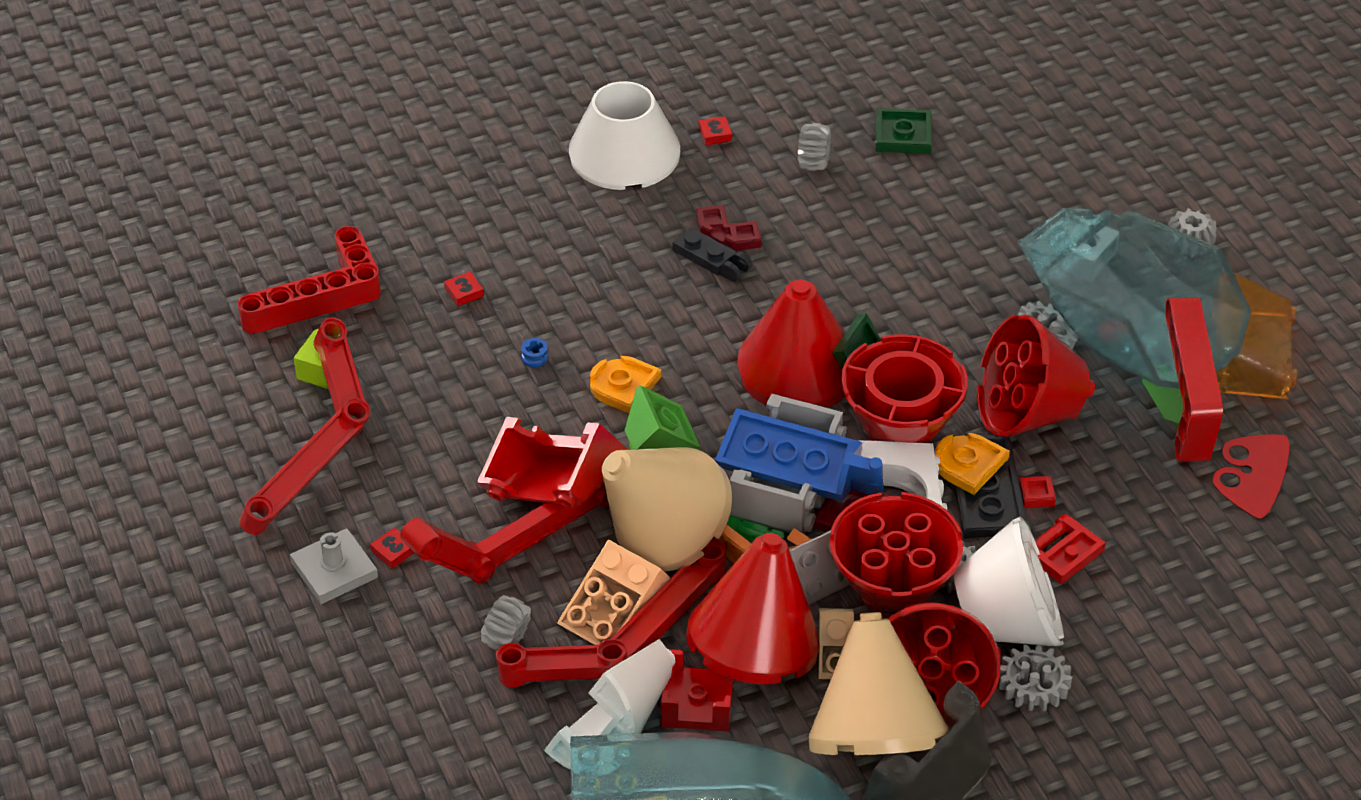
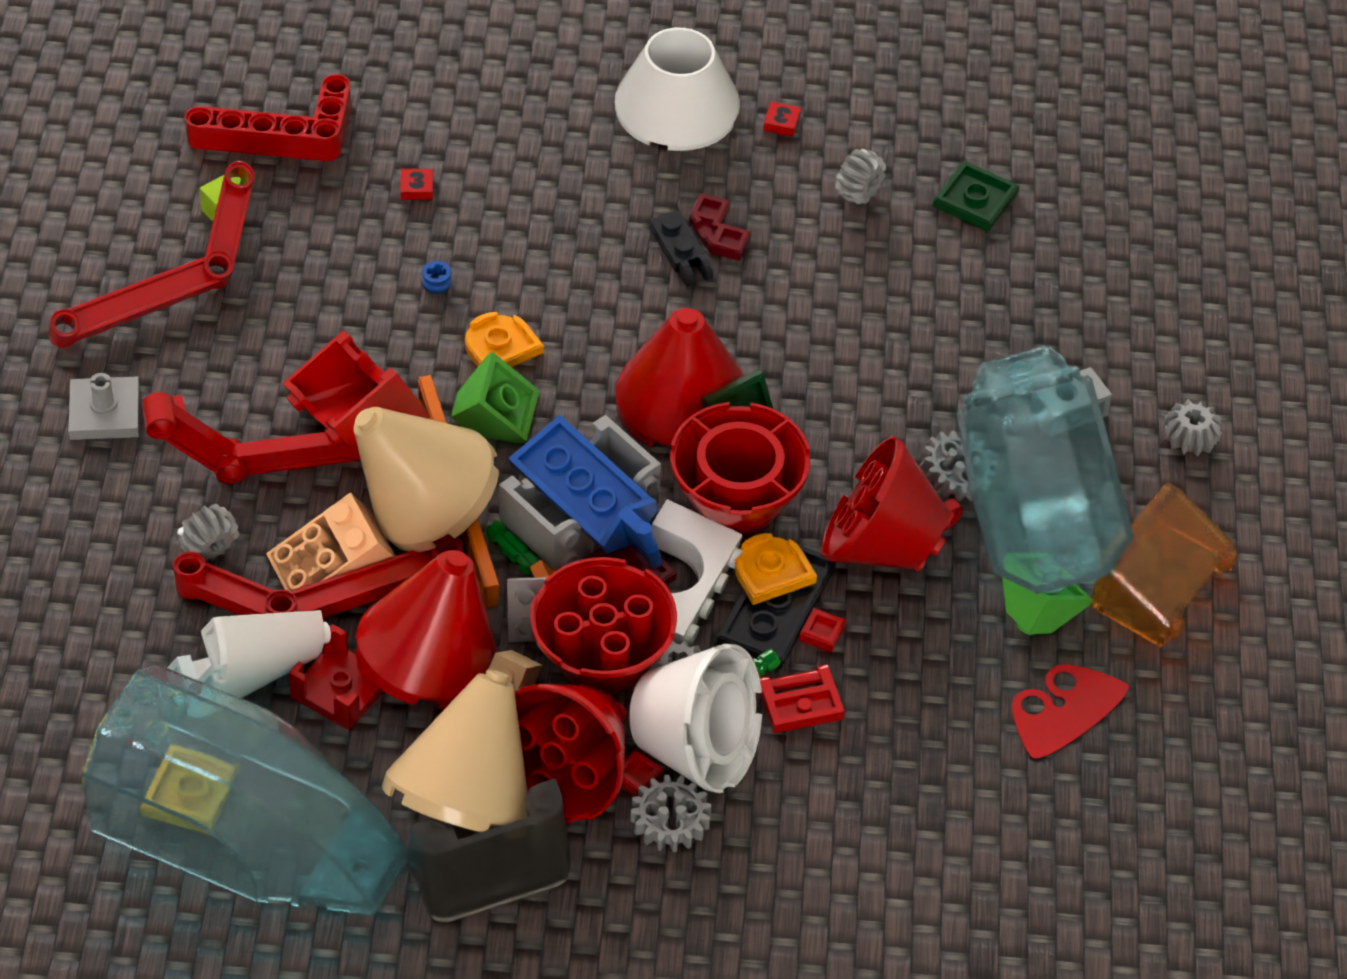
camera: 25 degrees right, 5 degrees up
red beam [1165,297,1223,462] -> none

